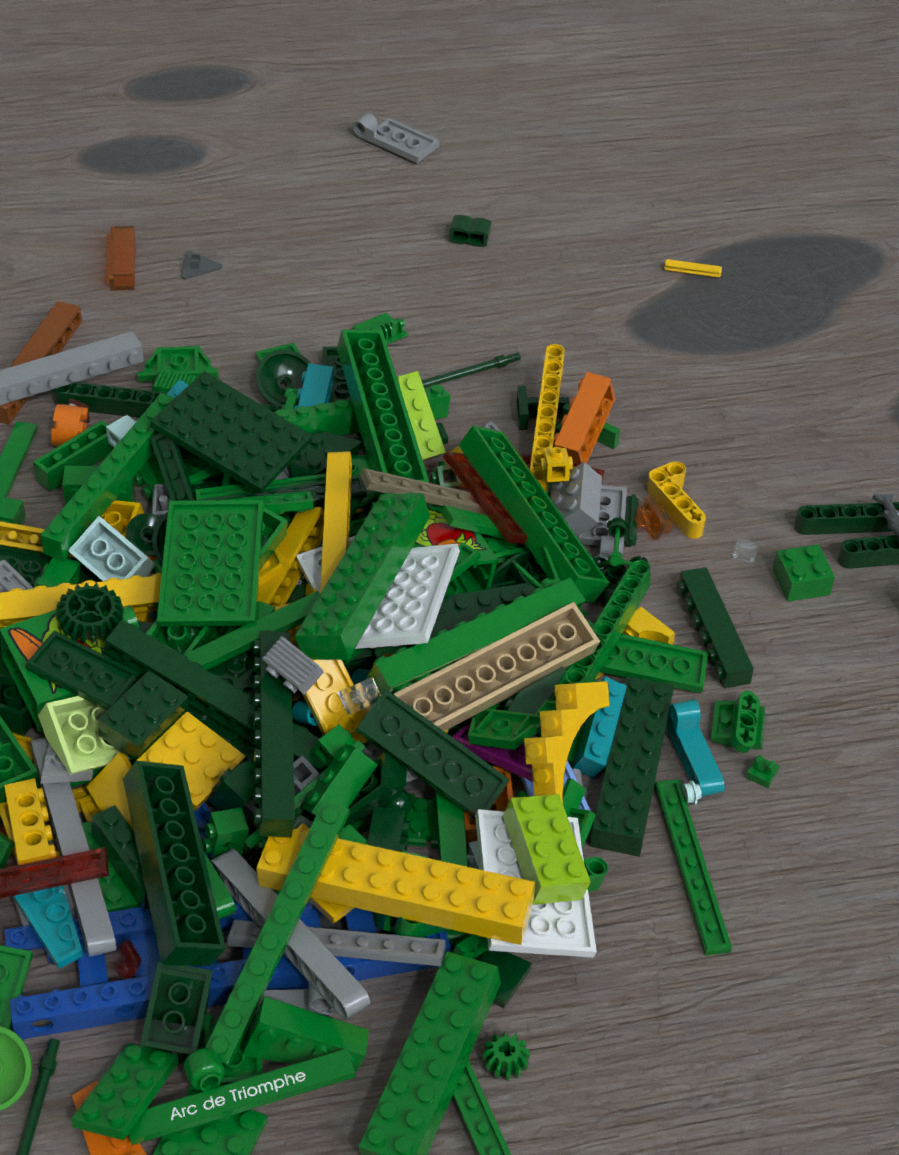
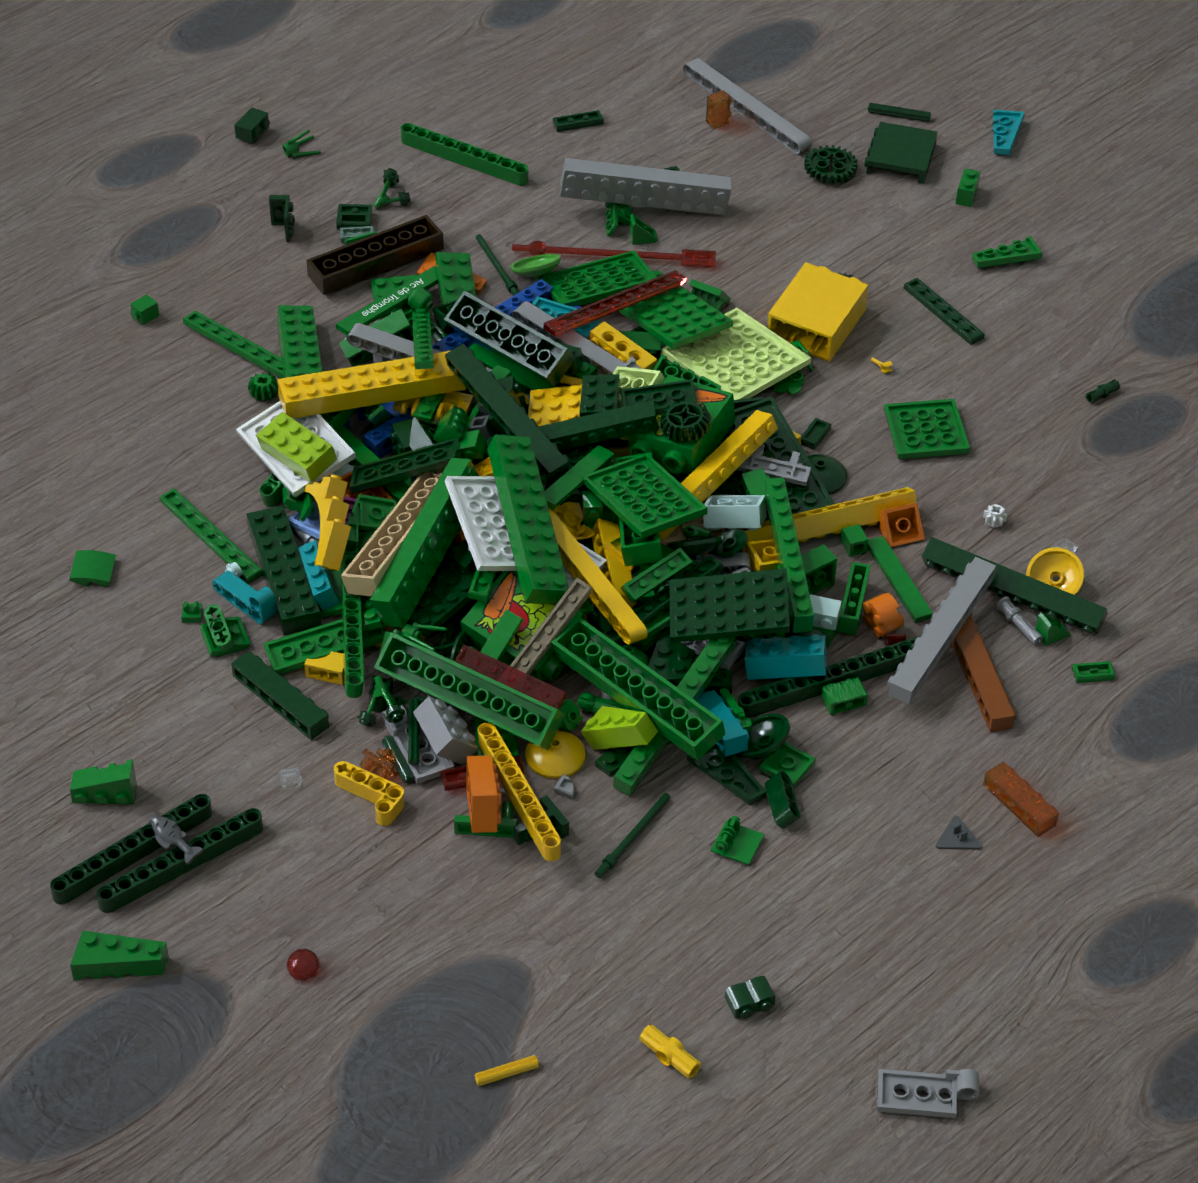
camera: 150 degrees right, 0 degrees up
green wing [138,346,219,382] -> none
light grey brick [262,636,324,695] -> none
clear bracket [338,677,381,715] -> none
yellow brick [540,447,573,482] -> none
green brick [773,544,835,602] -> none
none -> green slope [69,550,116,587]
none -> clear red hair [286,949,321,980]
none -> dark green axle [408,698,420,765]
none -> yellow piece [639,1025,701,1079]
none -> dark green beam [765,771,801,829]

